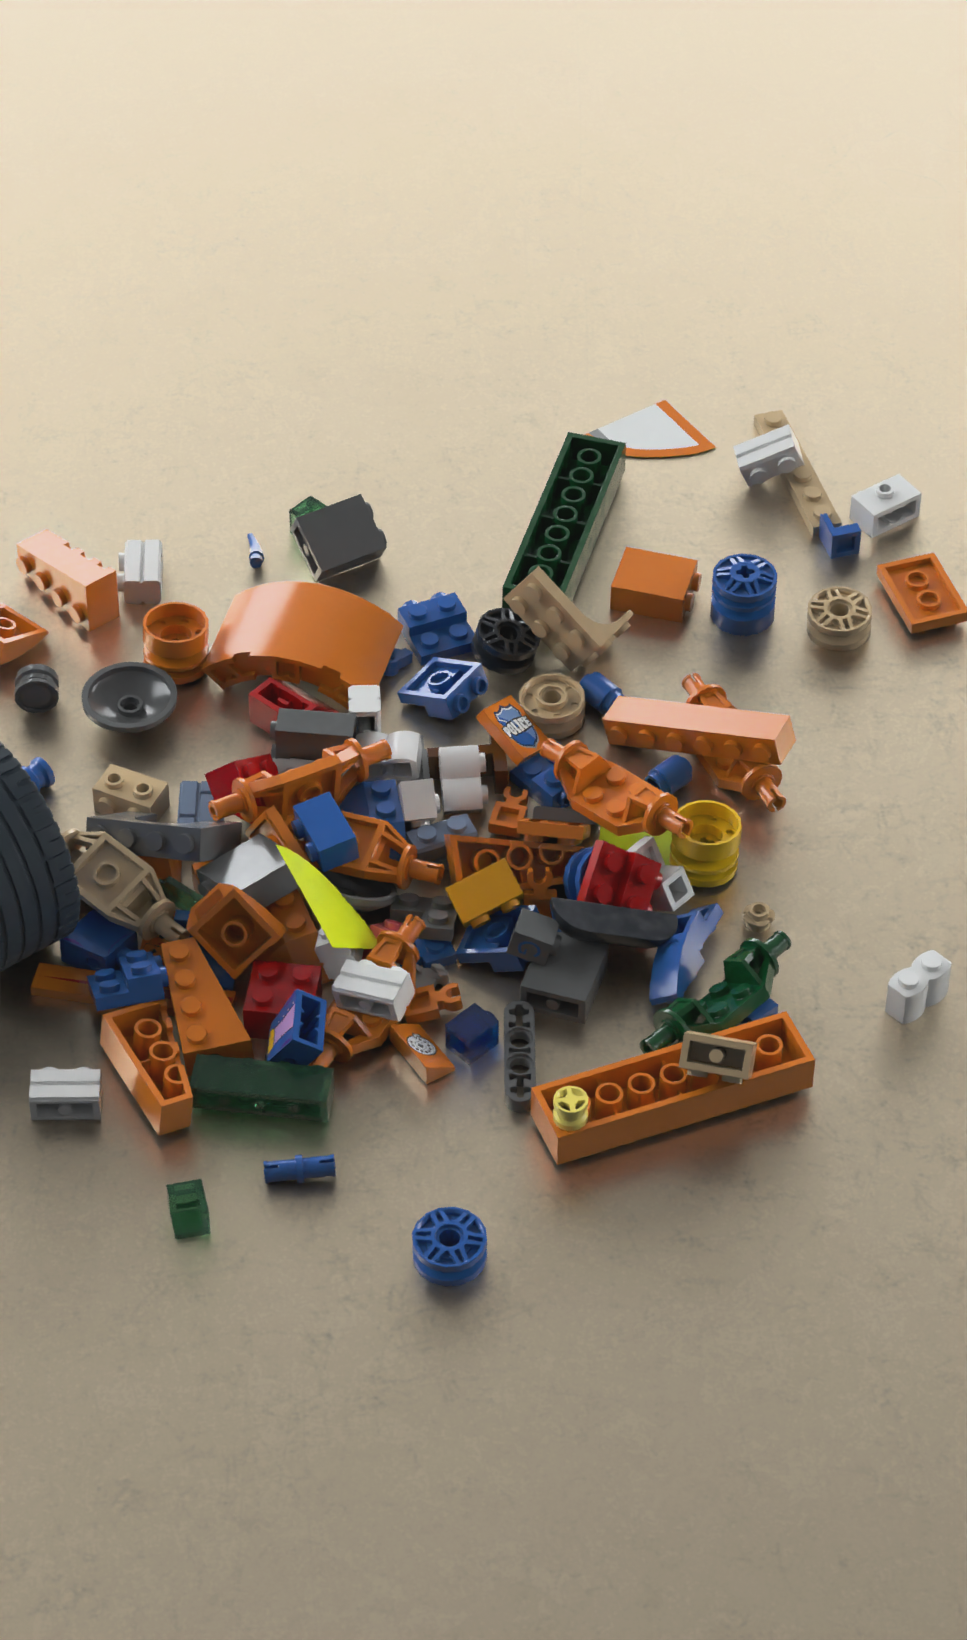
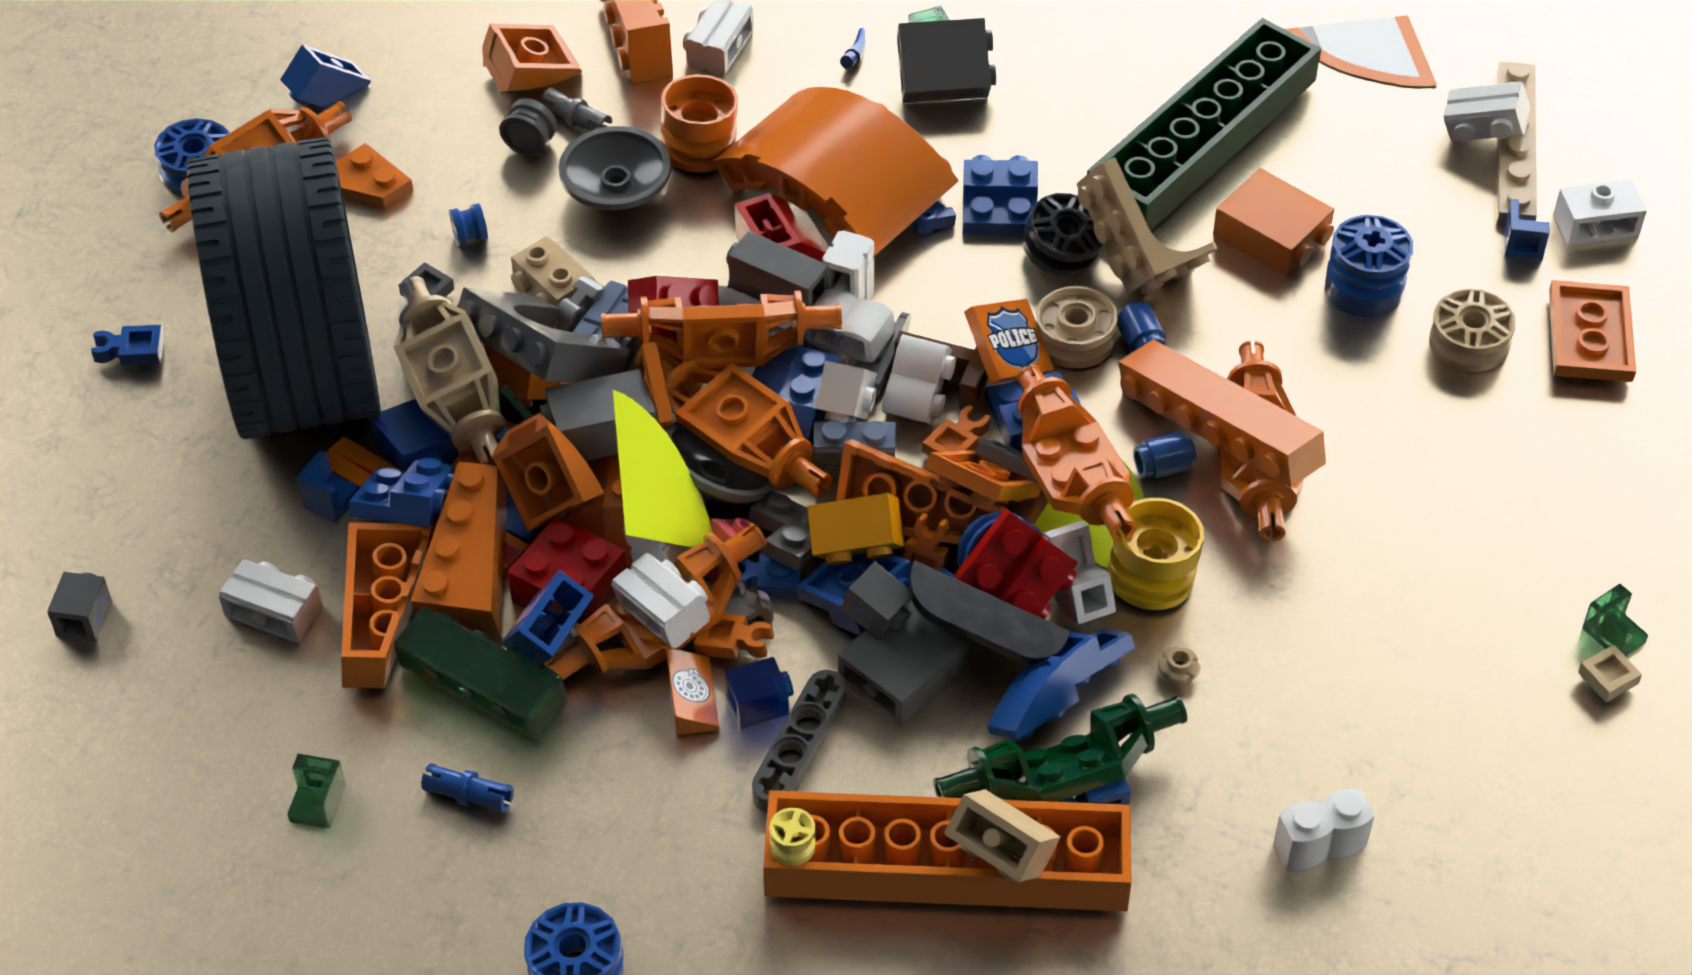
camera: 25 degrees right, 5 degrees up
blue brick [291,792,359,872] -> none
blue plate [397,657,489,720] -> none
none -> blue panel [296,451,359,523]
none -> light grey pin [541,88,613,131]
none -> light grey piece [556,276,604,332]

